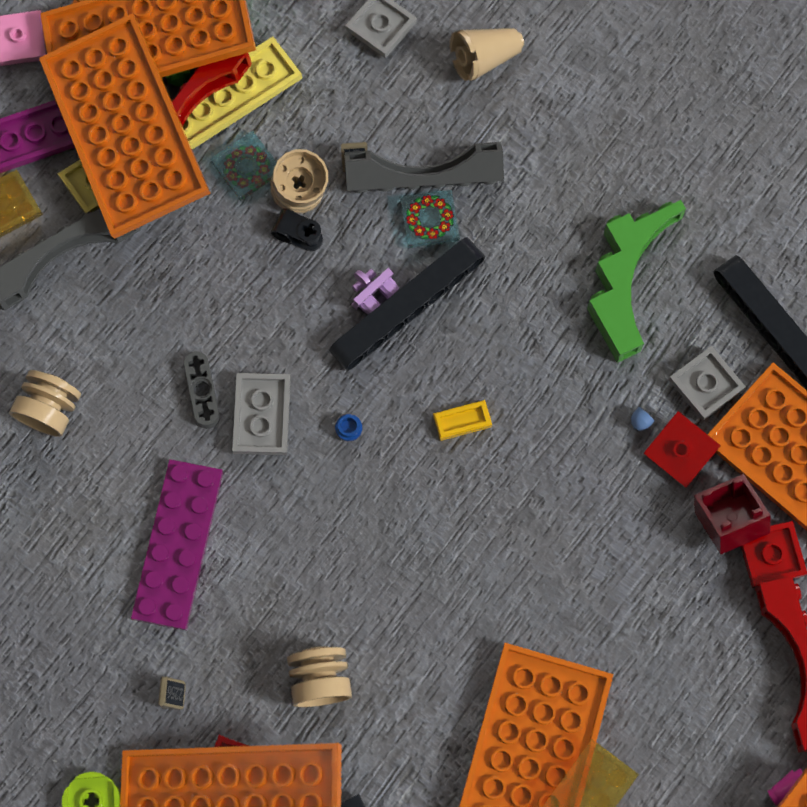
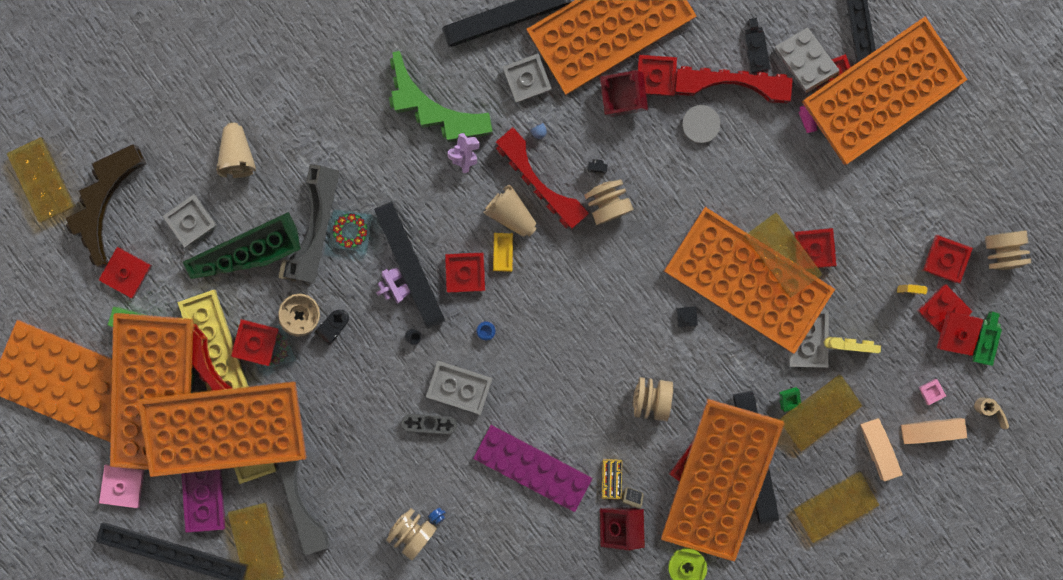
camera: 75 degrees left, 15 degrees up
red plate [644,411,721,488] -> none
none -> dark green wedge [183,212,300,279]
none -> red plate [231,319,279,366]
none -> black hinge [405,329,422,345]
none -> blue plate [428,508,446,525]
none -> red plate [445,252,485,293]
none -> lavender hips [448,133,480,173]
none -> tan cone [483,185,536,237]
none -> red arch [496,127,589,230]
none -> tan wheel [584,180,634,225]
none -> black plate [587,159,608,174]
none -> dark red slope [600,507,645,551]
none -> tile [602,459,622,499]
none -> black plate [676,306,698,327]
none -> light grey tile [682,105,721,144]

